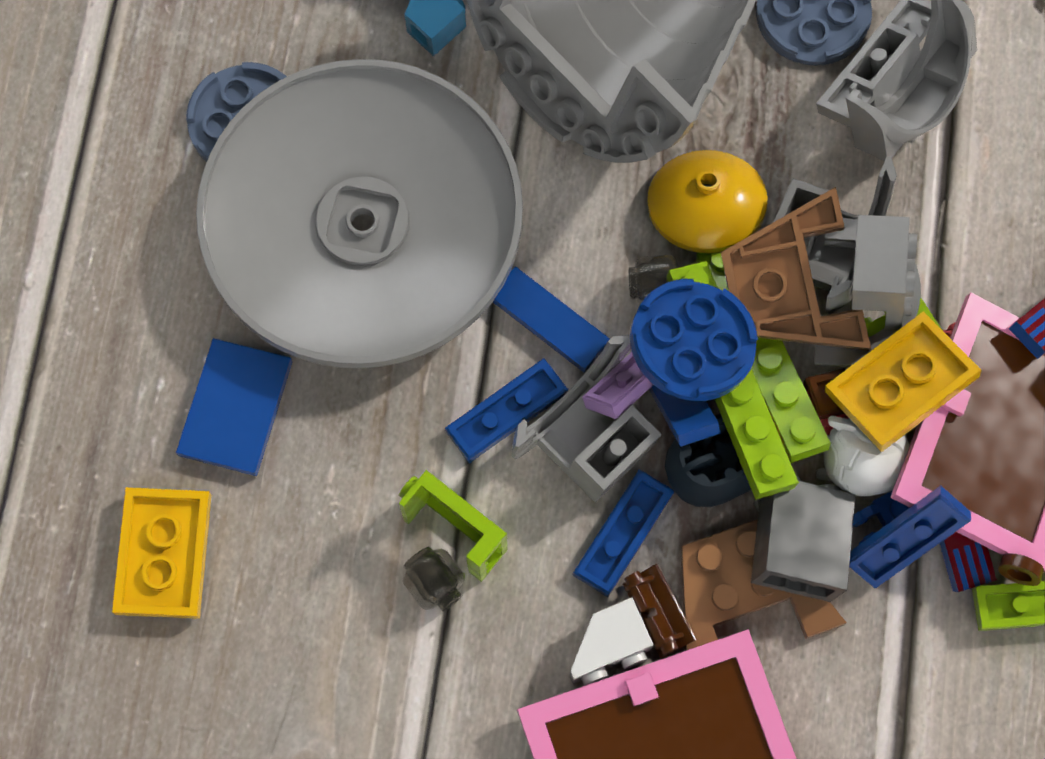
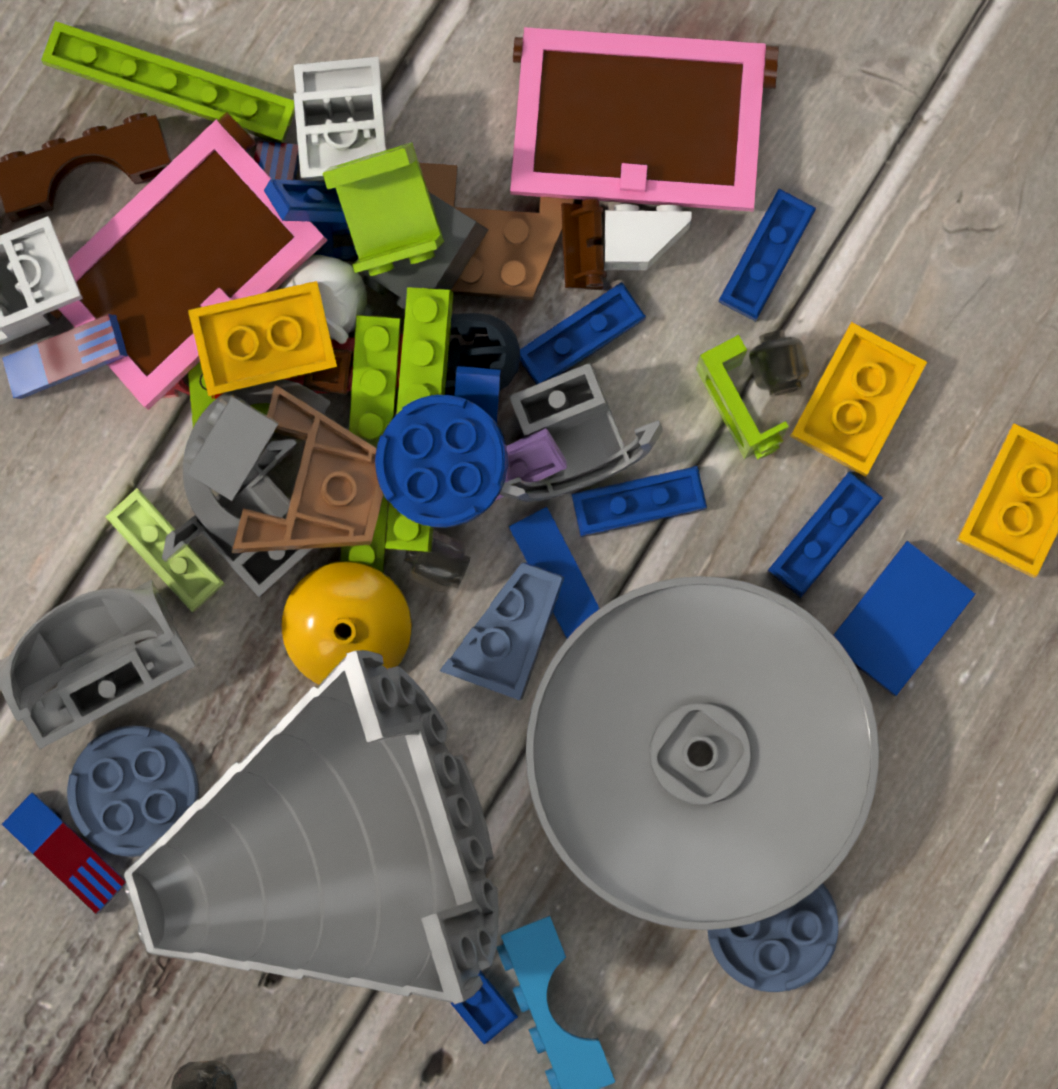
camera: 155 degrees left, 10 degrees up
none -> yellowish green tile [105,488,225,613]
none -> white bracket [293,57,387,181]
none -> lime panel [322,142,444,276]
none -> sand blue wing [439,562,565,700]
none -> blue tile [718,189,816,322]
none -> blue tile [767,471,883,598]
none -> yellow plate [790,322,927,477]

